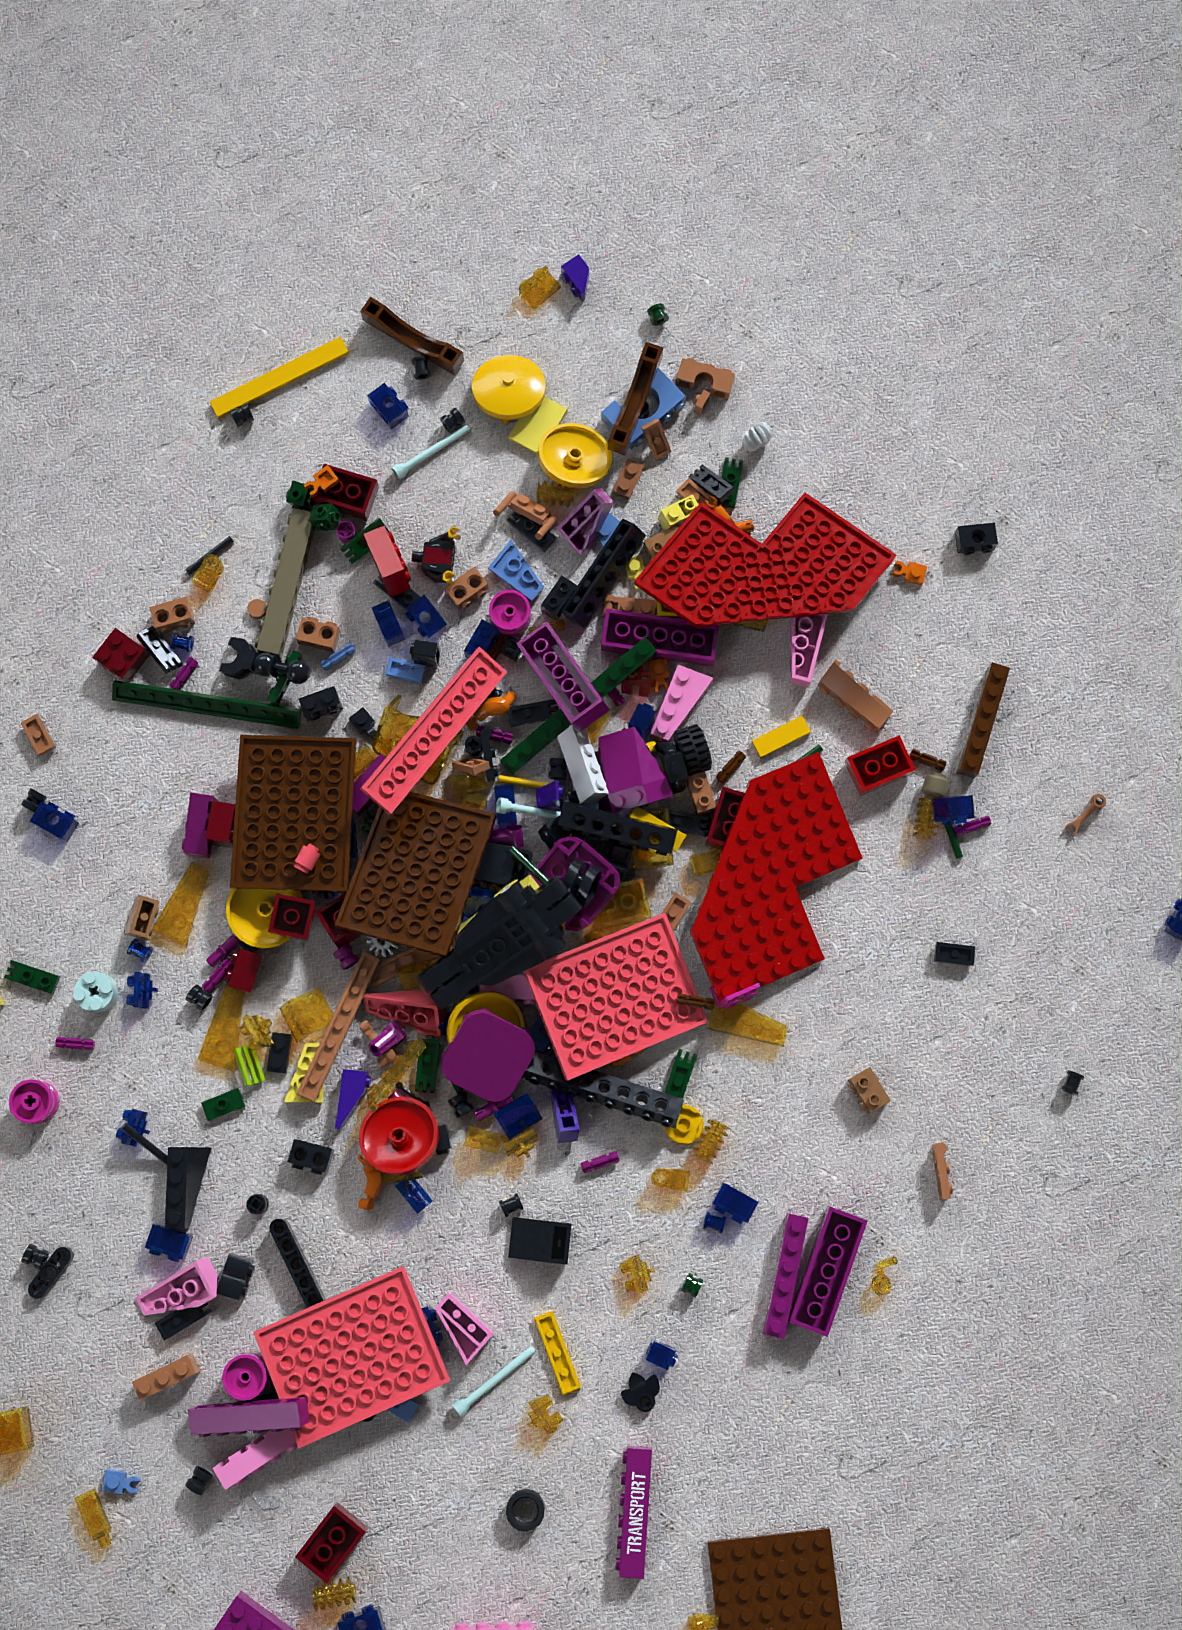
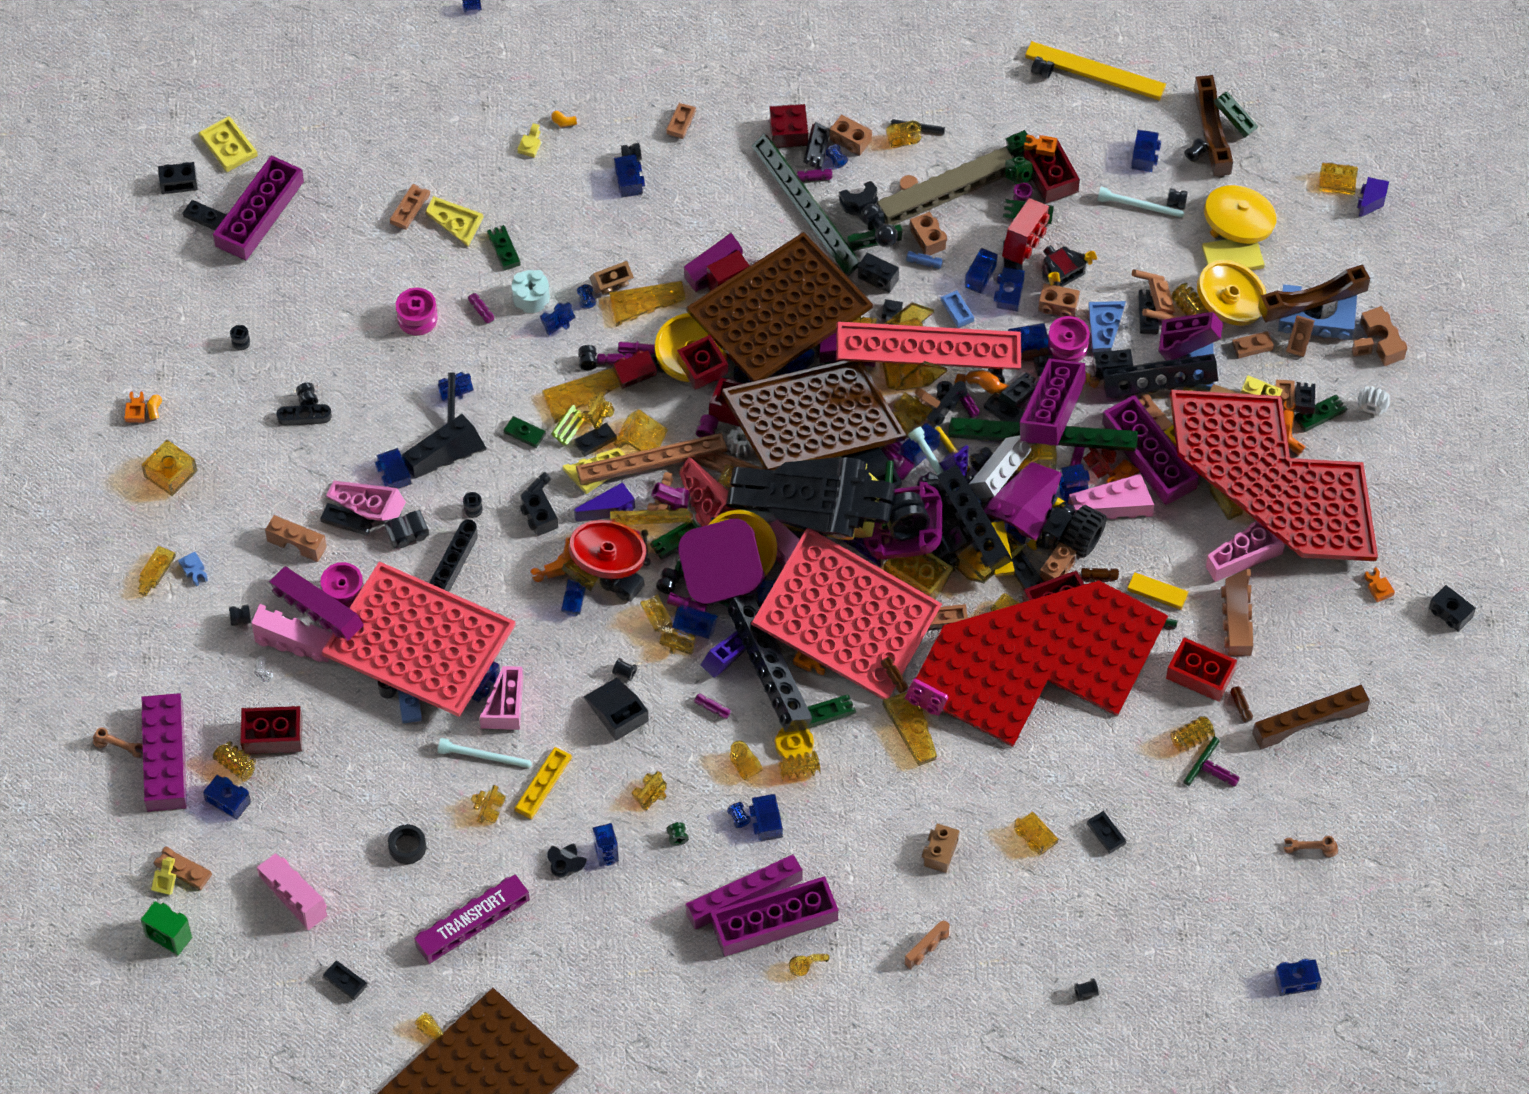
camera: 50 degrees right, 20 degrees down
coral brick [294,844,321,874] -> none
black brick [410,640,440,667] -> none
dark green wheel [647,303,669,326] -> none
dark tan head [922,772,949,802] -> none
clear blue brick [932,795,975,825] -> none
none -> black axle [520,472,551,497]
none -> black hinge [999,372,1039,408]
none -> clear yellow bracket [1014,811,1059,856]
none -> dark green hinge [1214,92,1258,138]

